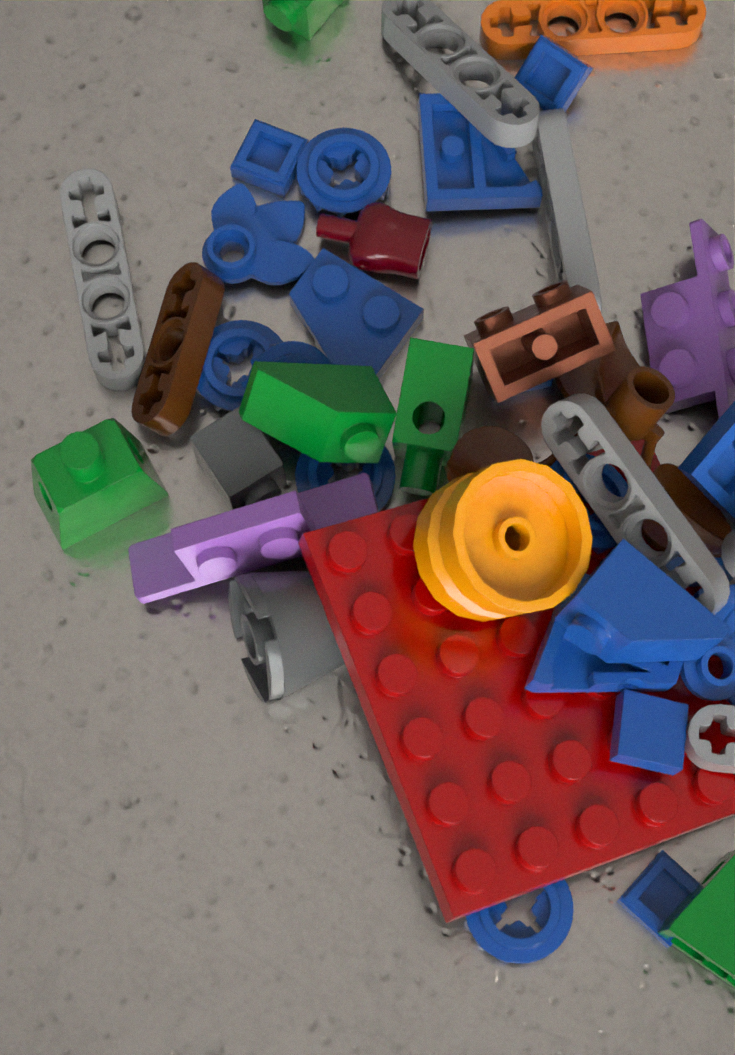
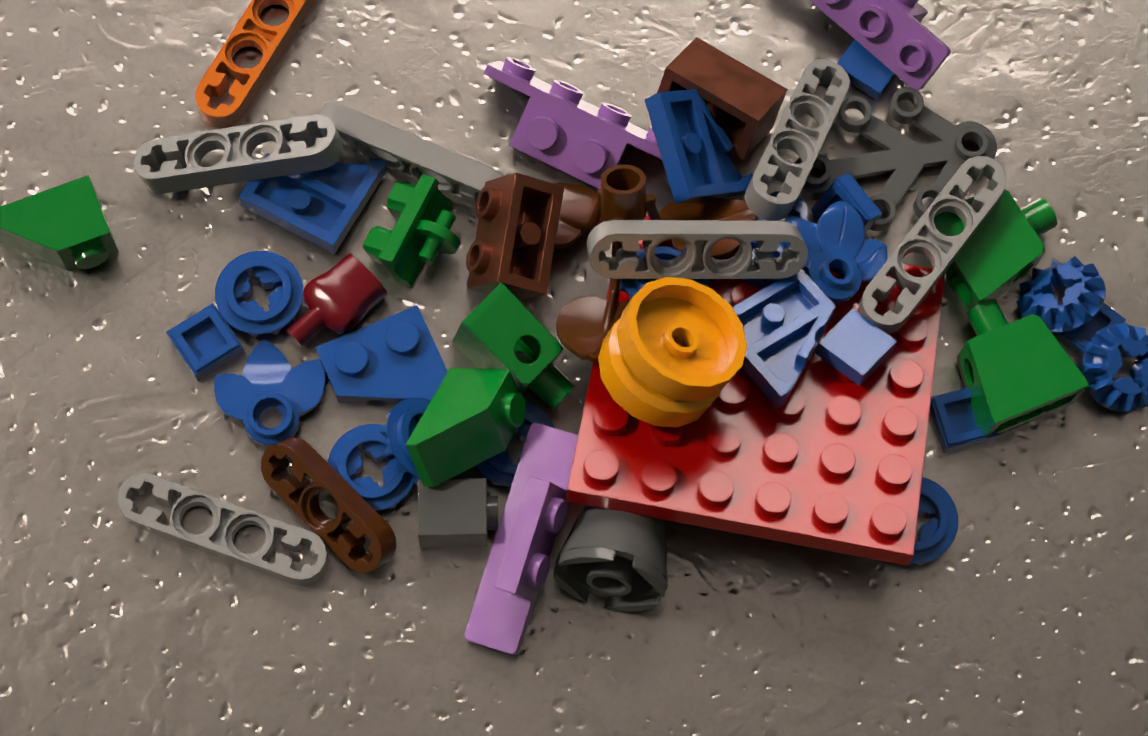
camera: 65 degrees left, 0 degrees up
green torso [31,418,169,550] -> none
blue tile [515,35,593,112] -> none
blue slope [554,538,731,663] -> none
none -> green hips [363,174,461,287]

